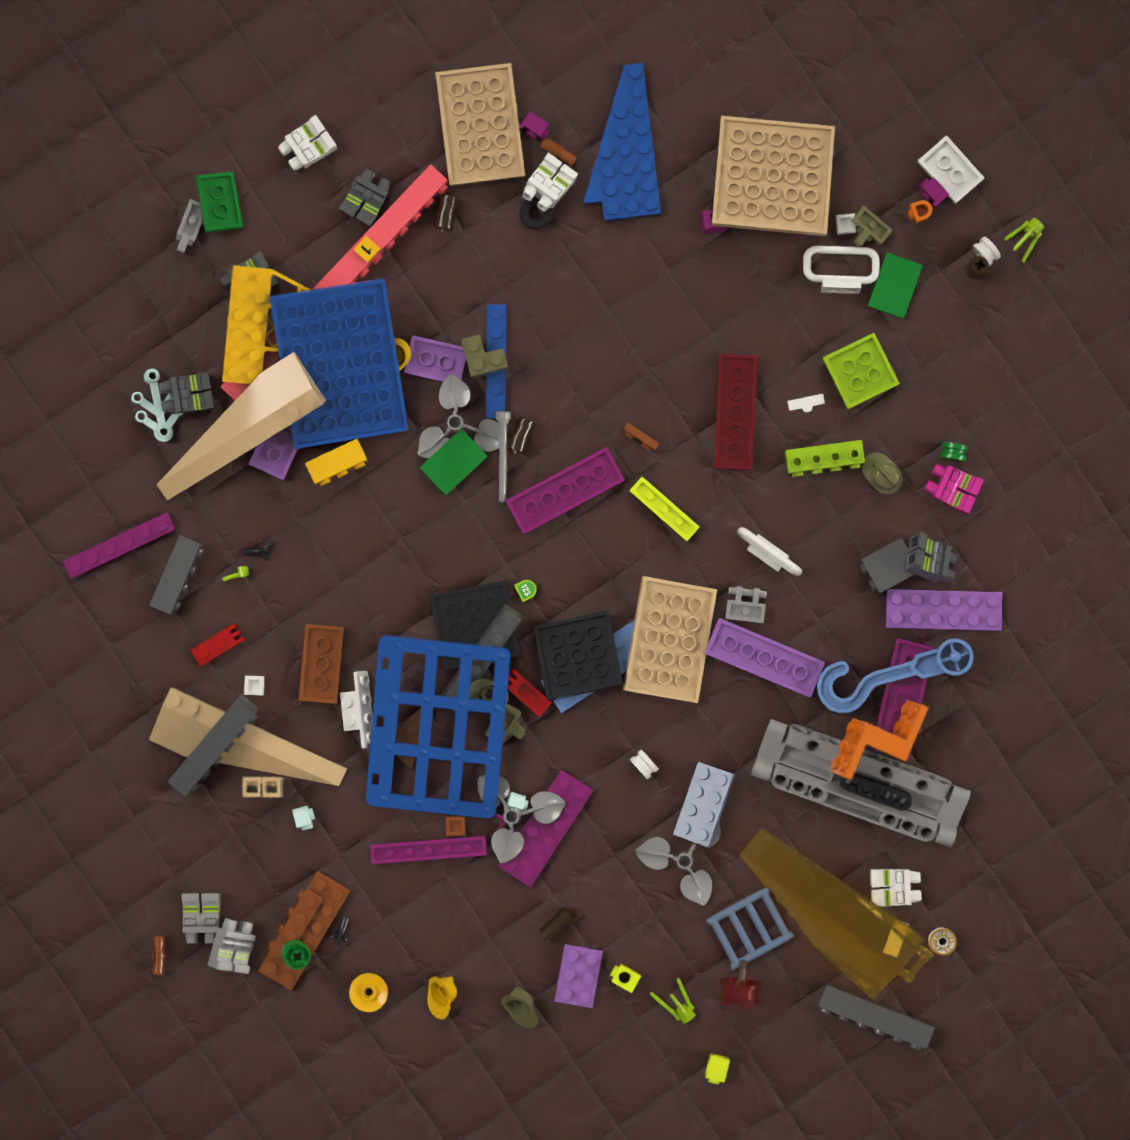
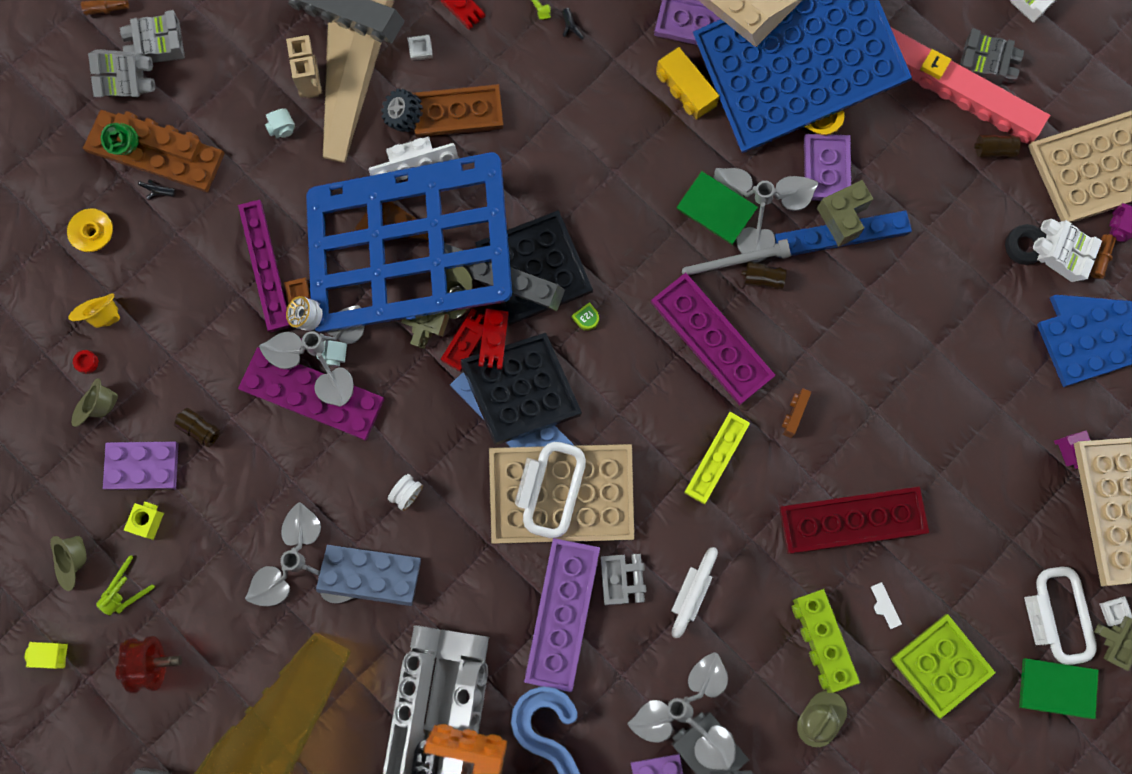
camera: 80 degrees right, 10 degrees down
sand blue bar [706,887,794,970] -> none
none -> olive piece [50,536,86,591]
none -> red tile [73,350,99,374]
none -> white wheel [286,296,323,331]
none -> black wheel [381,89,423,132]
none -> red hinge [478,308,509,369]
none -> white bar [515,442,586,538]
none -> light grey plant [628,653,736,770]

